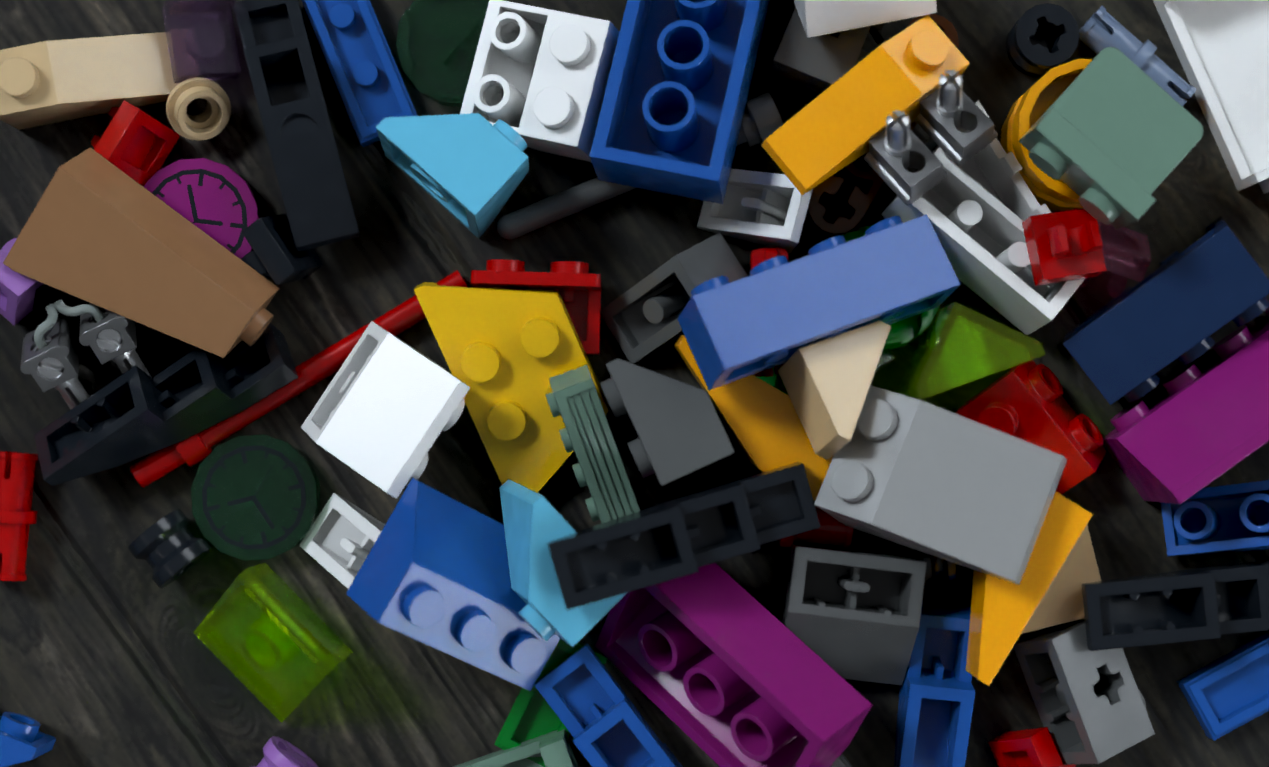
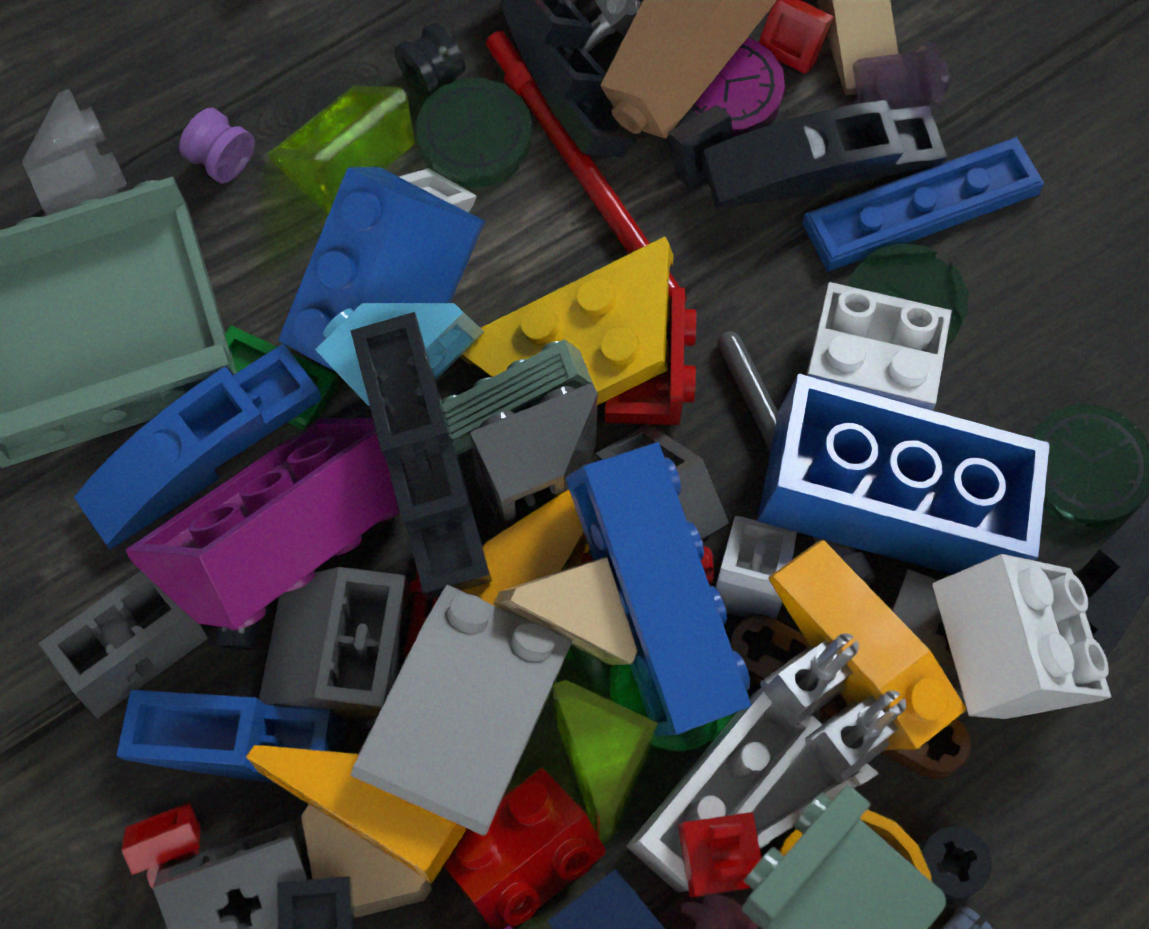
camera: 95 degrees right, 20 degrees down
tan plate [166,77,231,141] -> none
white slope [301,321,471,499] -> none
medium azure slope [376,113,529,239] -> none

